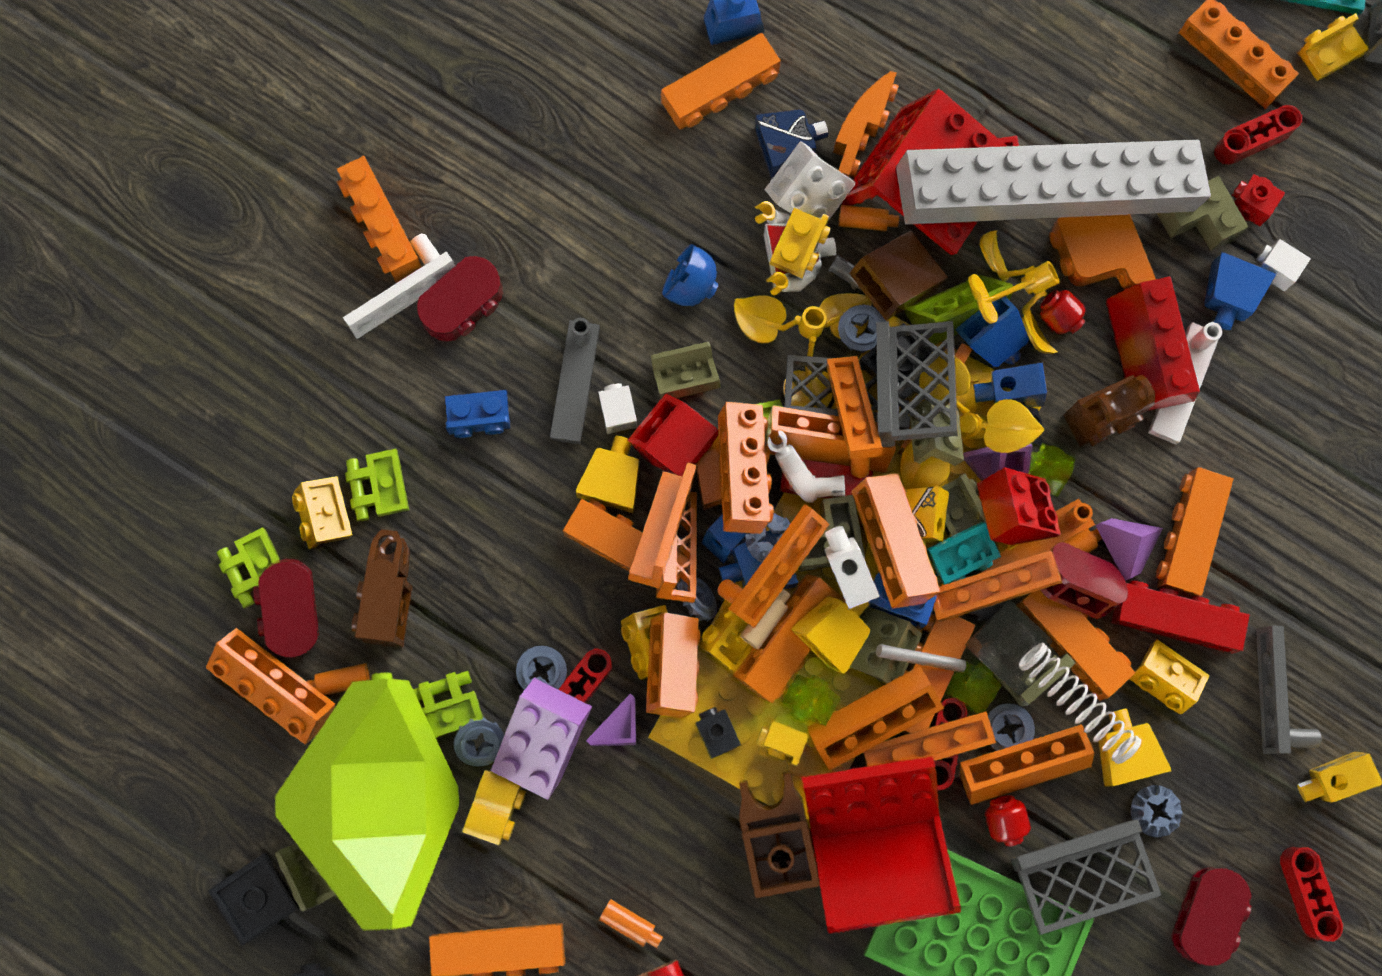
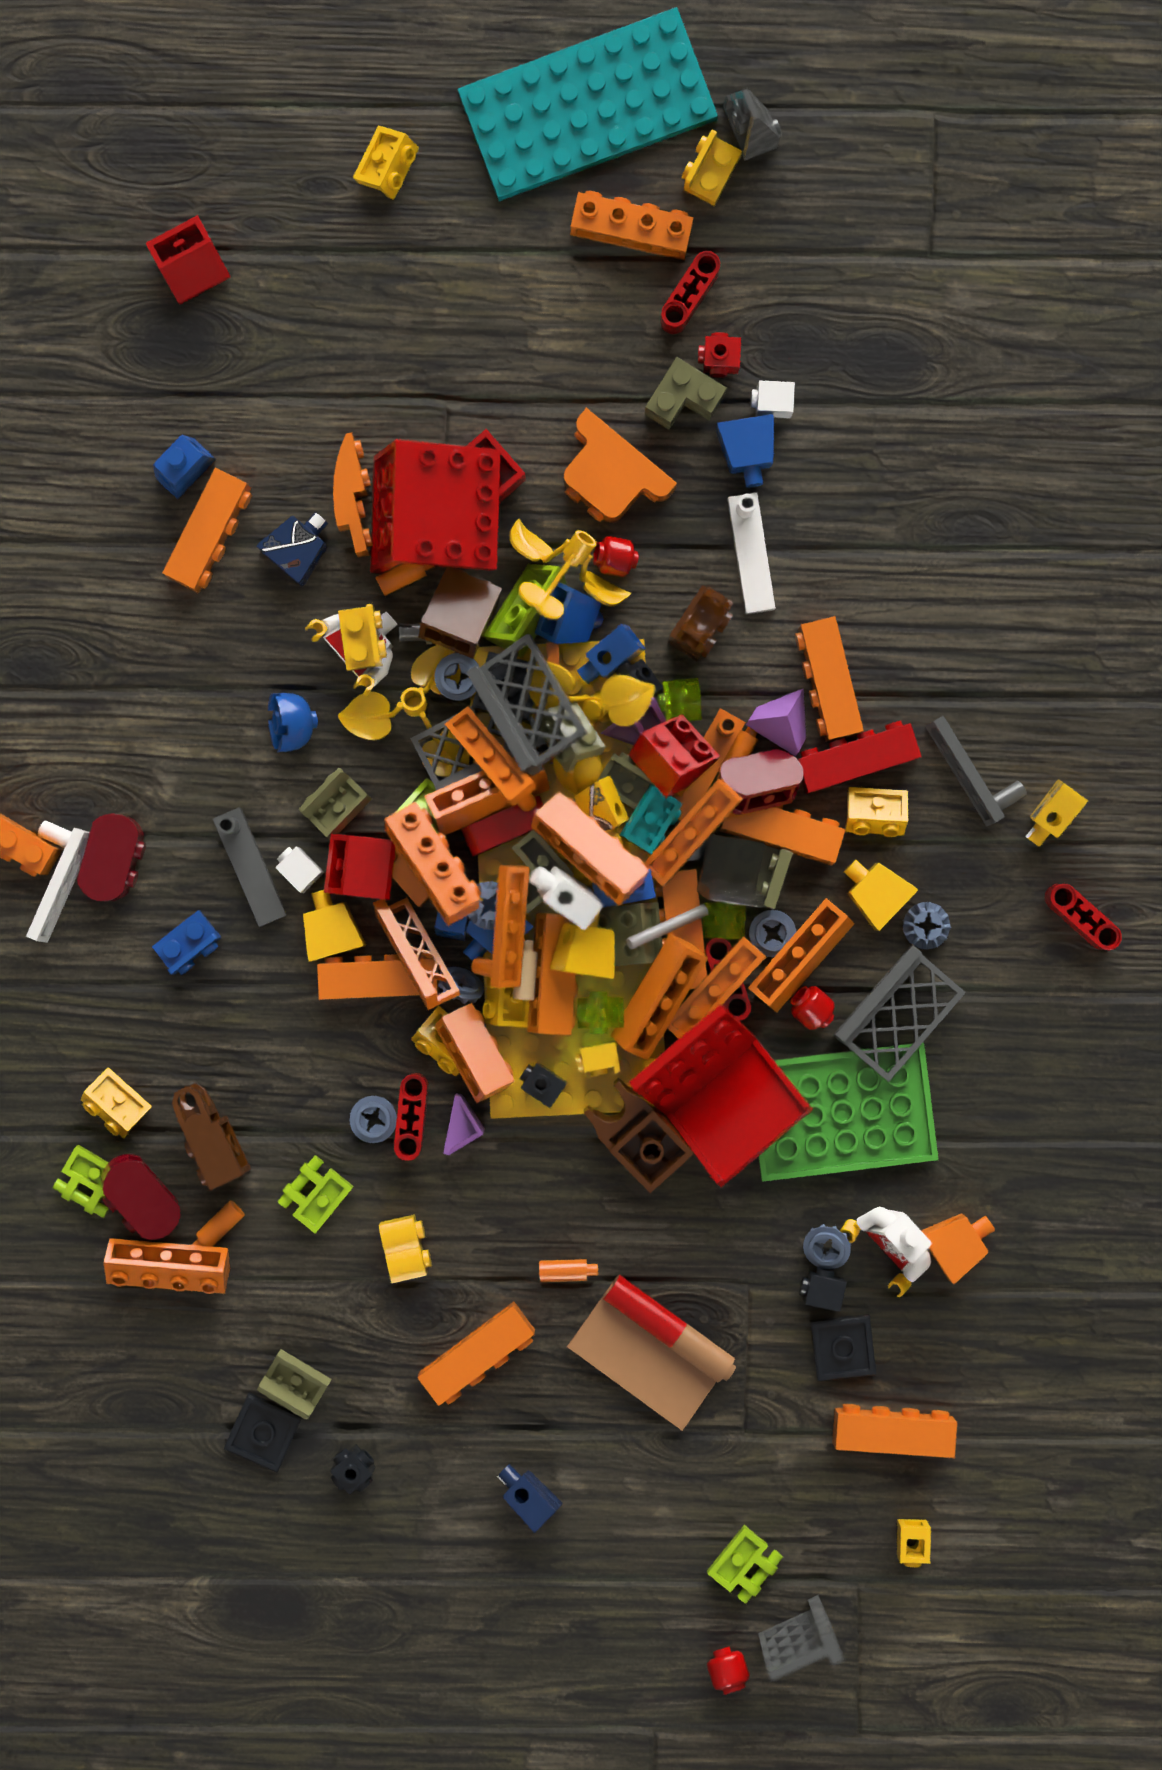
camera: 25 degrees left, 10 degrees up
lime panel [275,673,459,930] -> none
lime plate [345,449,409,521] -> none
sand blue gear [454,717,504,766] -> none
medium lavender brick [491,678,592,800] -> none
orange fence [628,463,697,589] -> none
white bracket [765,141,855,220] -> none
white arm [768,431,845,503] -> none
light grey brick [896,140,1211,224] -> none
white piece [1019,643,1141,764] -> none
red slope [1106,276,1200,411] -> none
dark red brick [1171,867,1251,966] -> none

